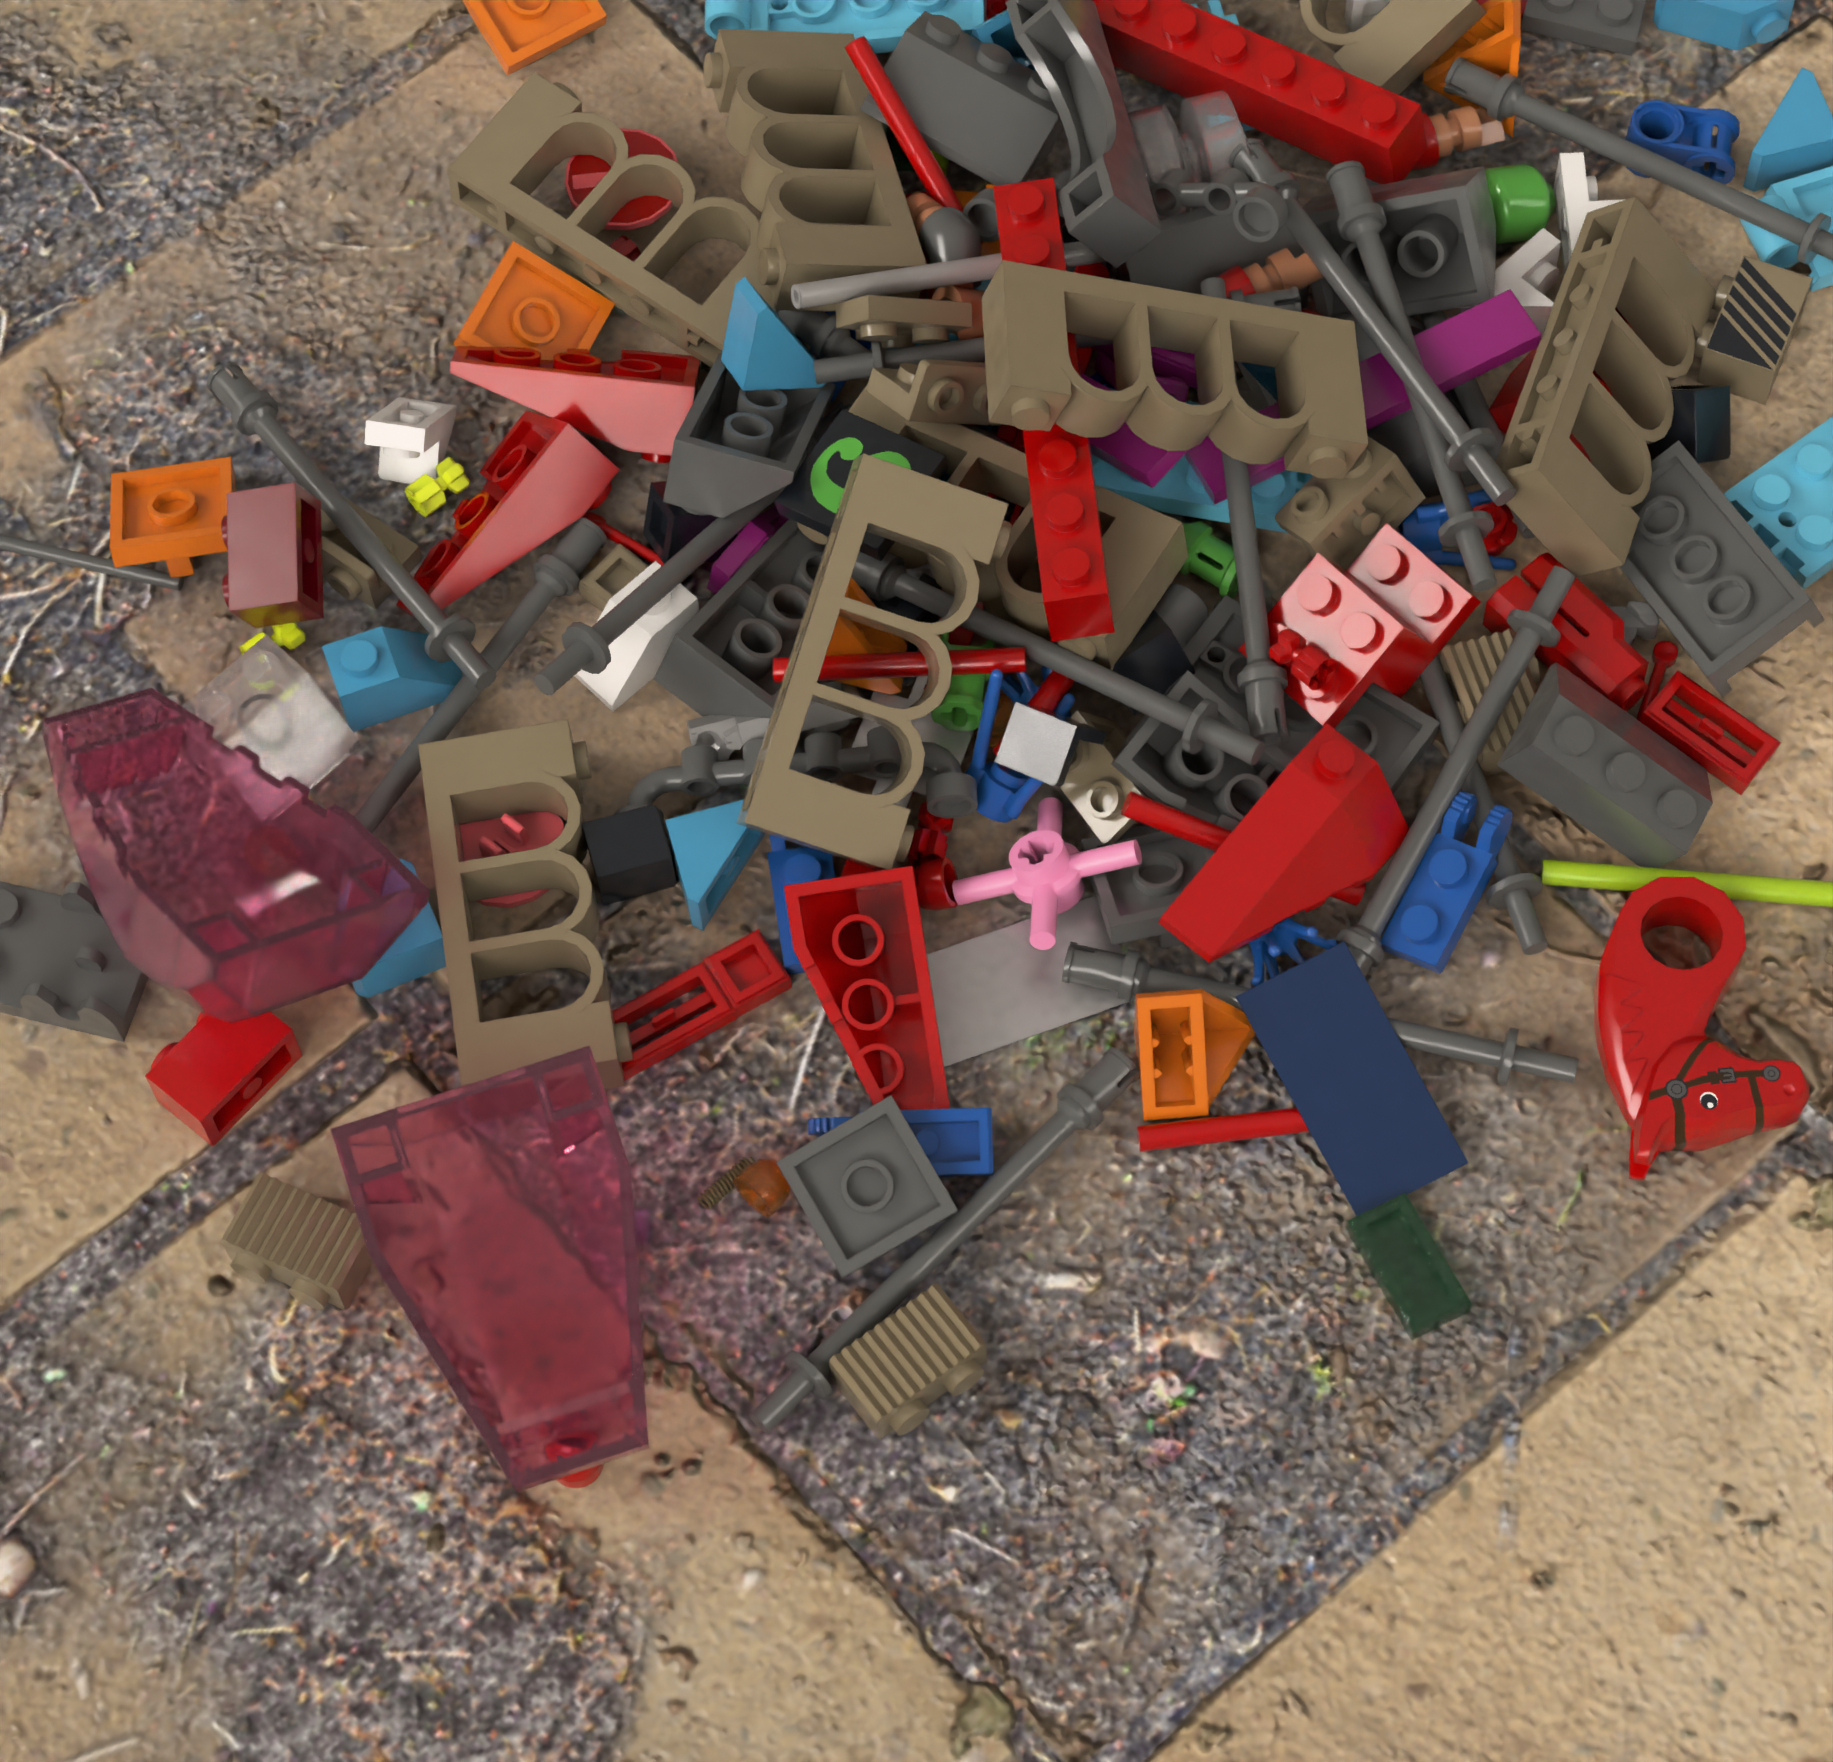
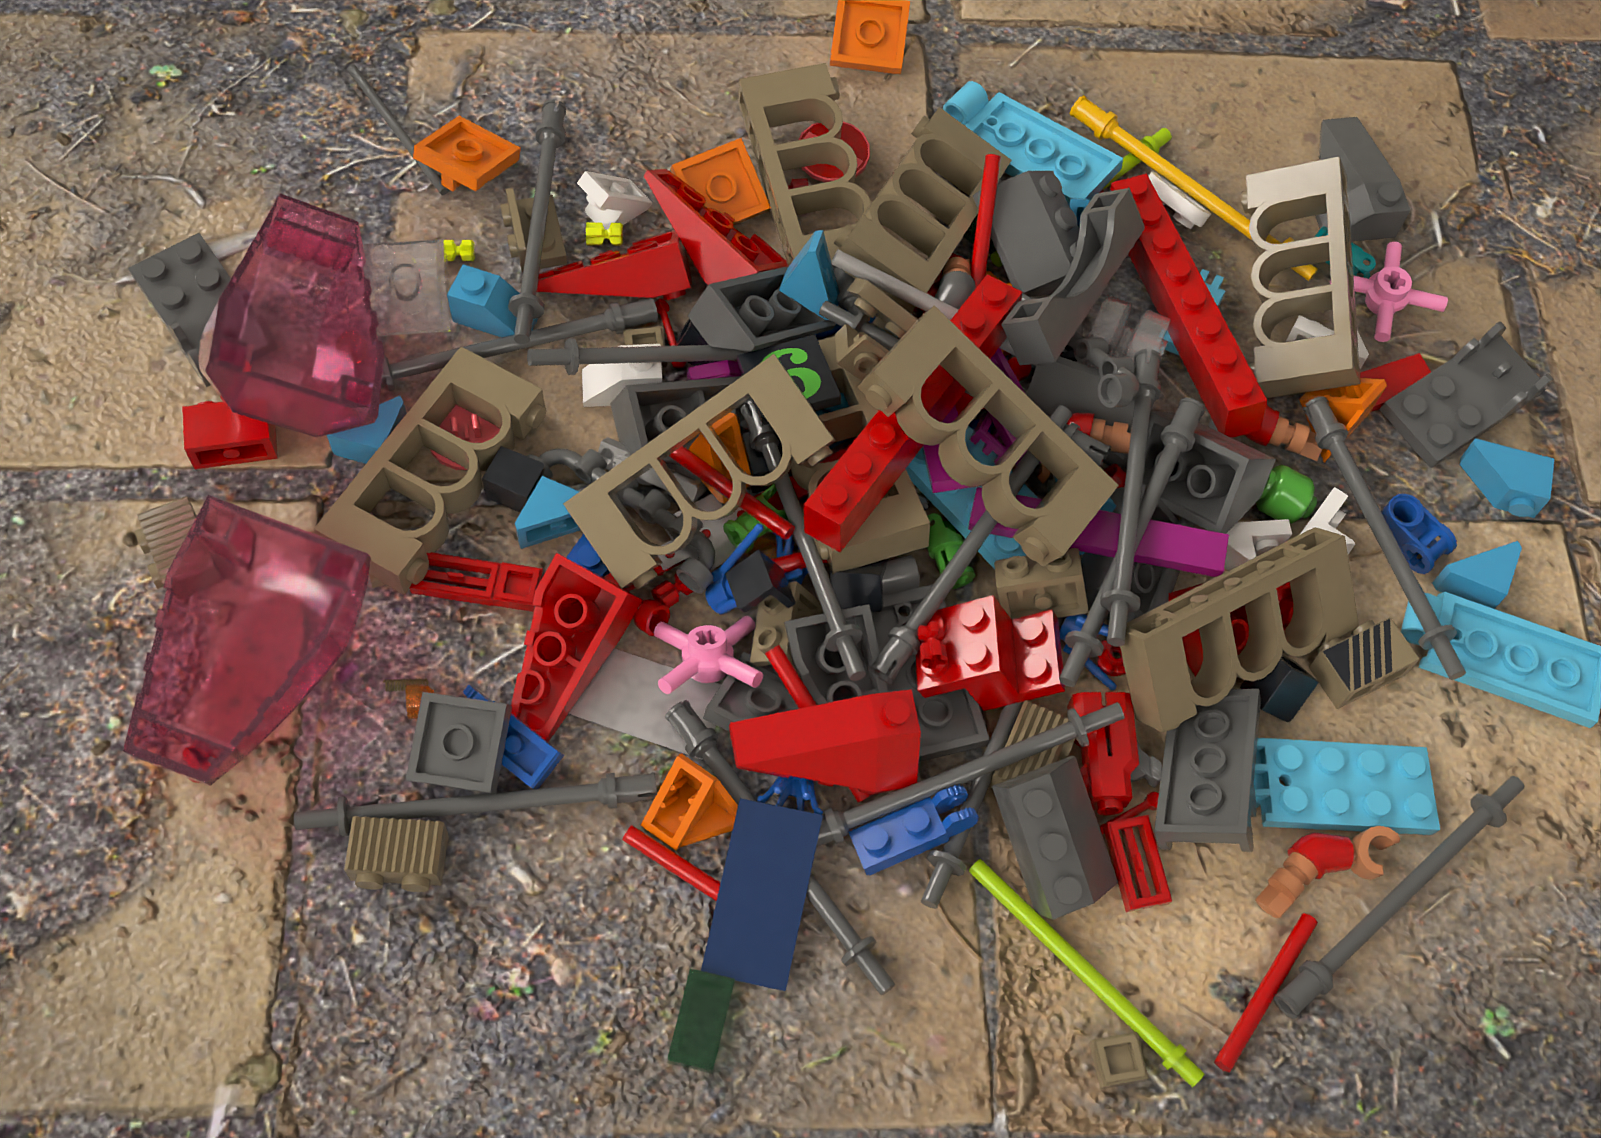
camera: 30 degrees right, 0 degrees up
brick [221,482,324,628] -> none
red animal [1594,877,1810,1181] -> none

